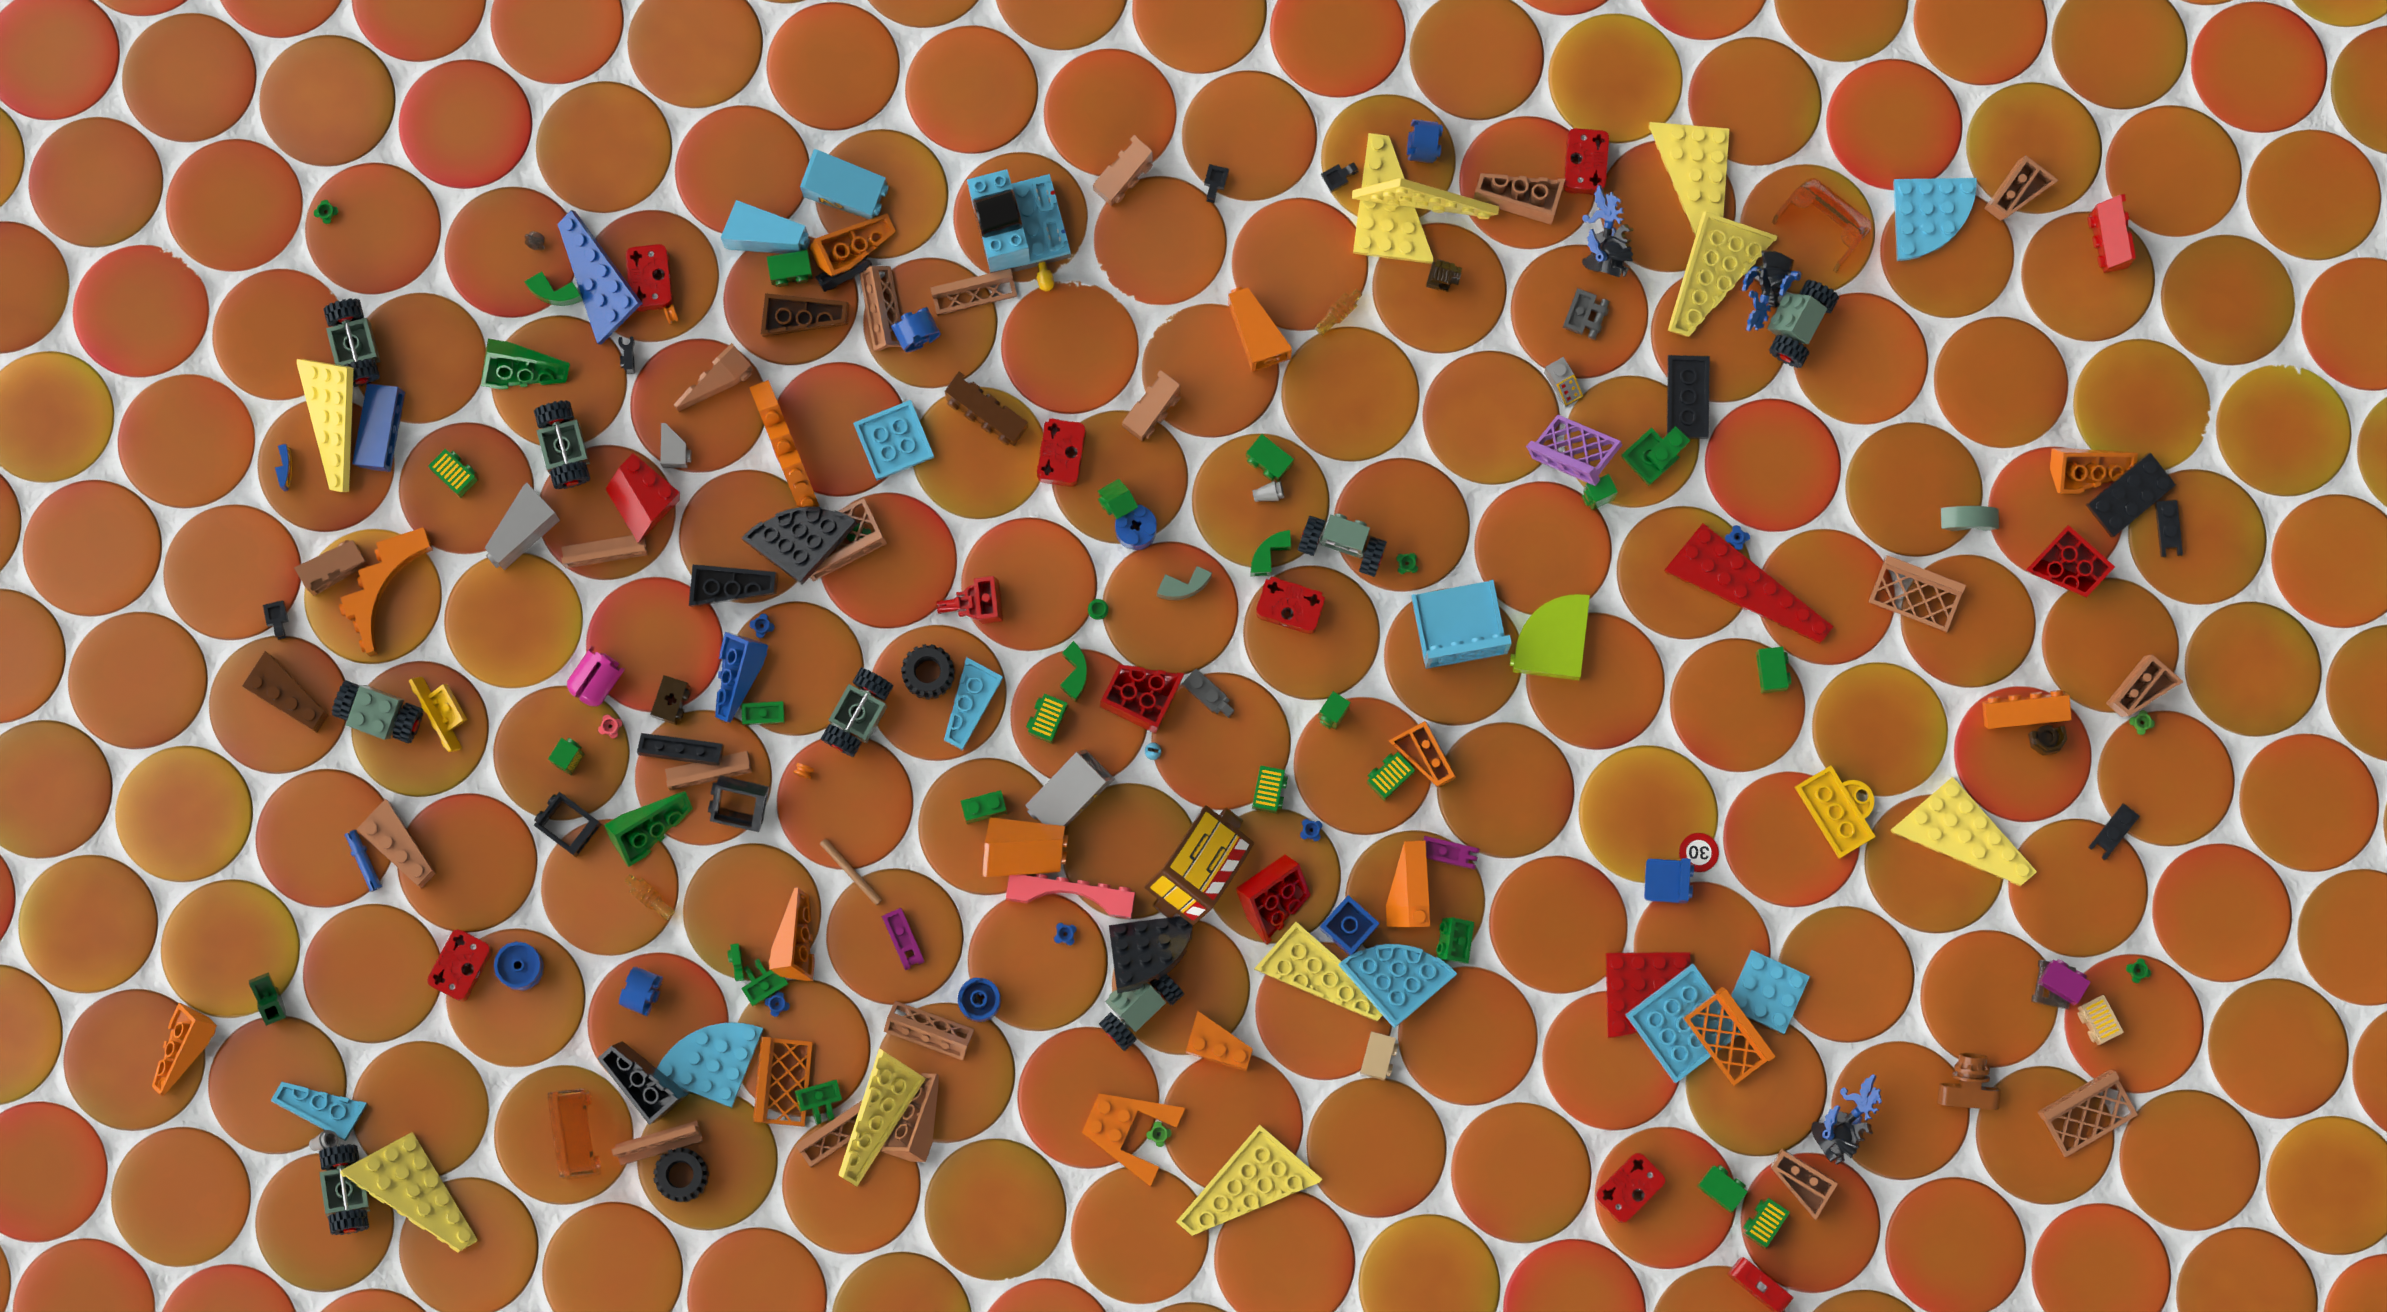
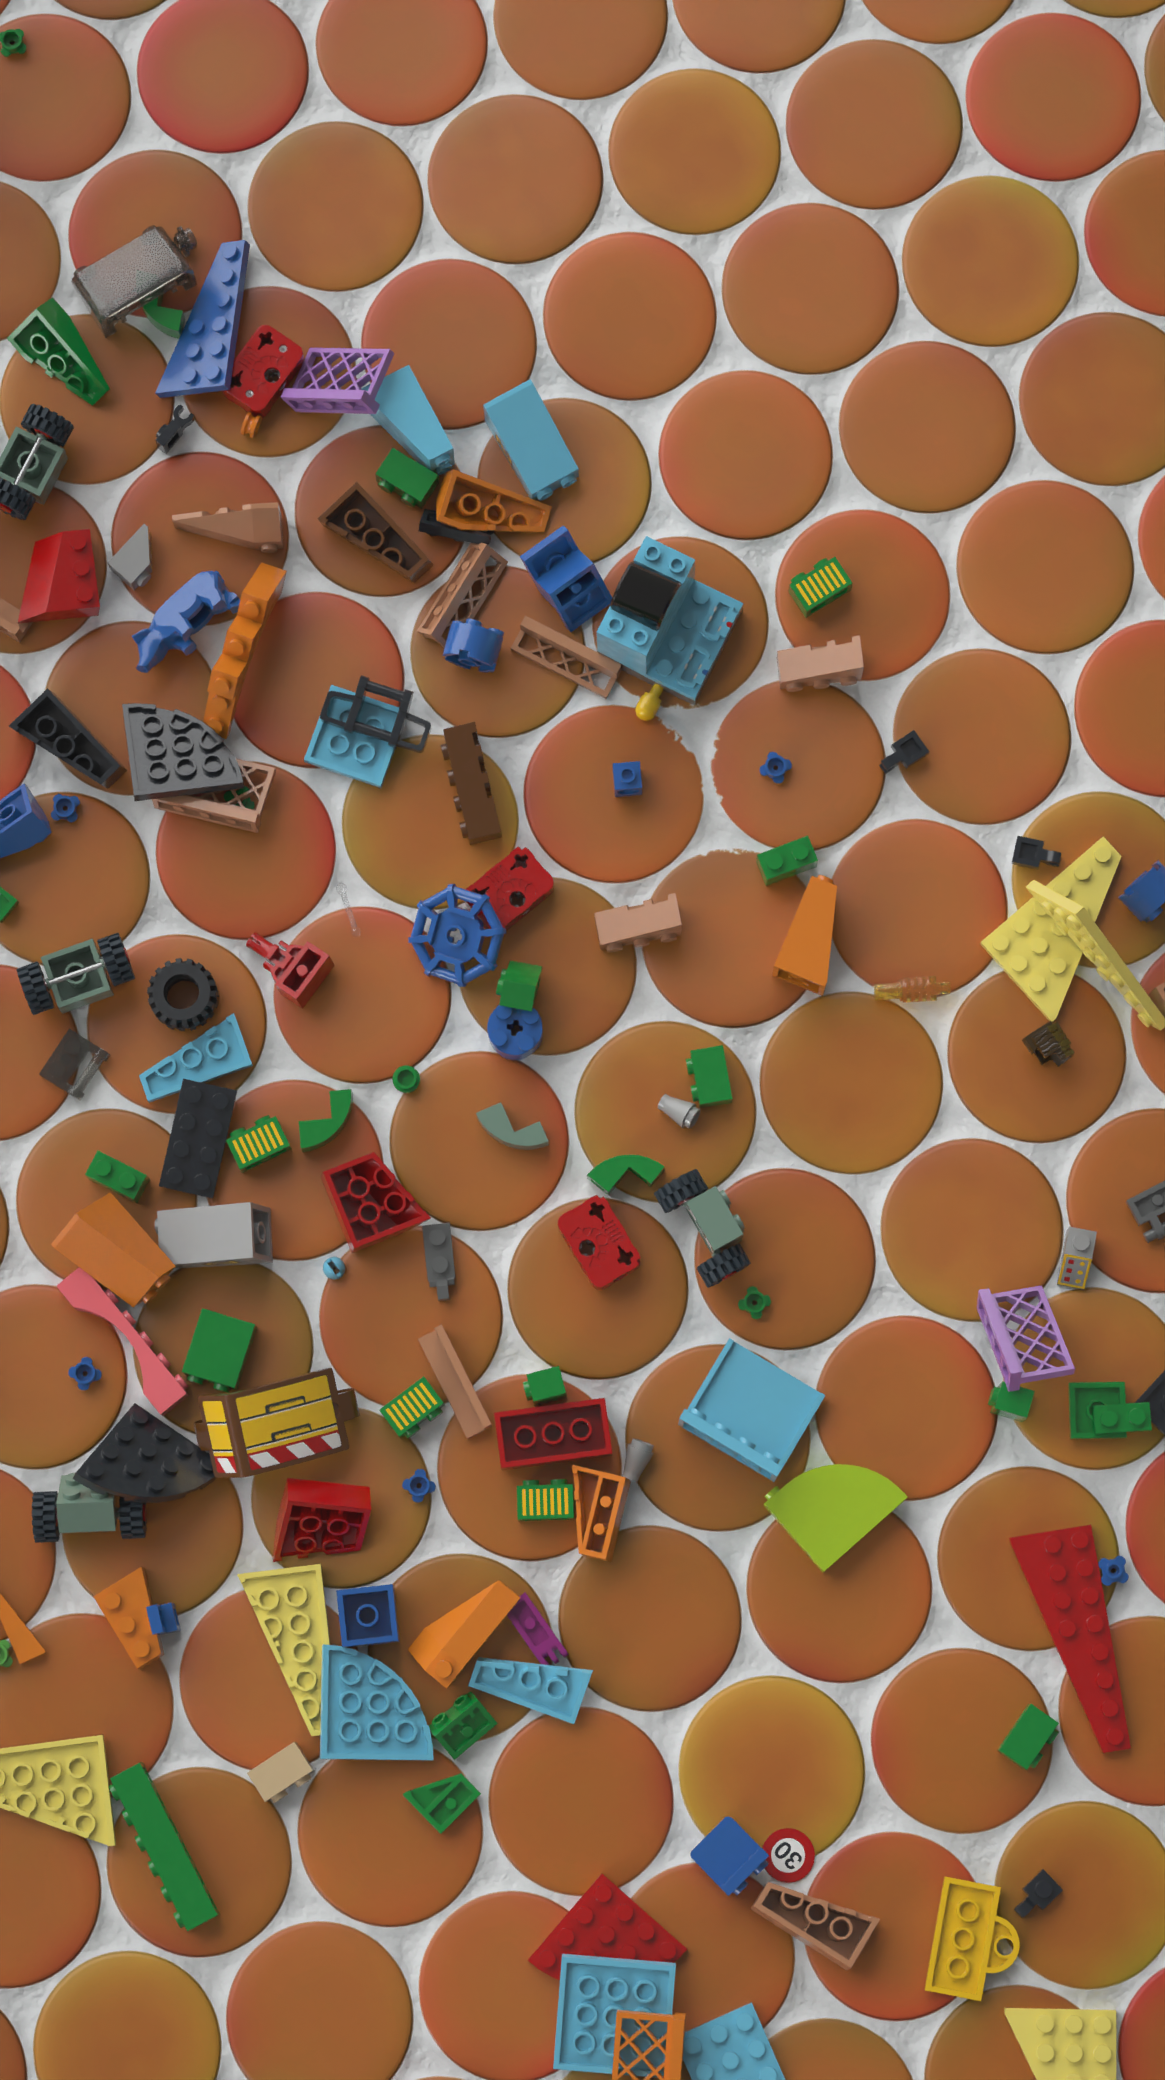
camera: 45 degrees right, 0 degrees up
none -> clear smoke plate [39,1029,110,1101]
none -> clear smoke windscreen [71,225,197,338]
none -> green brick [109,1762,220,1931]
none -> blue animal [132,571,240,673]
none -> blue slope [146,1602,181,1635]
none -> black plate [159,1079,237,1198]
none -> green brick [182,1308,257,1393]
none -> medium lavender fence [281,348,394,414]
none -> black bar [320,675,431,753]
none -> clear hinge [336,883,361,937]
none -> green wing [403,1773,481,1834]
none -> blue plate [408,884,507,987]
none -> nougat fence [418,1324,492,1439]
none -> medium azure wing [468,1657,593,1724]
none -> red brick [494,1398,612,1470]
none -> blue bracket [520,526,614,632]
none -> blue brick [613,761,642,797]
none -> light grey cone [622,1438,654,1482]
none -> nougat wedge [751,1882,880,1970]
none -> green brick [756,836,818,886]
none -> blue plate [760,752,792,784]
none -> green brick [788,557,853,618]
none -> black plate [1014,1869,1063,1918]

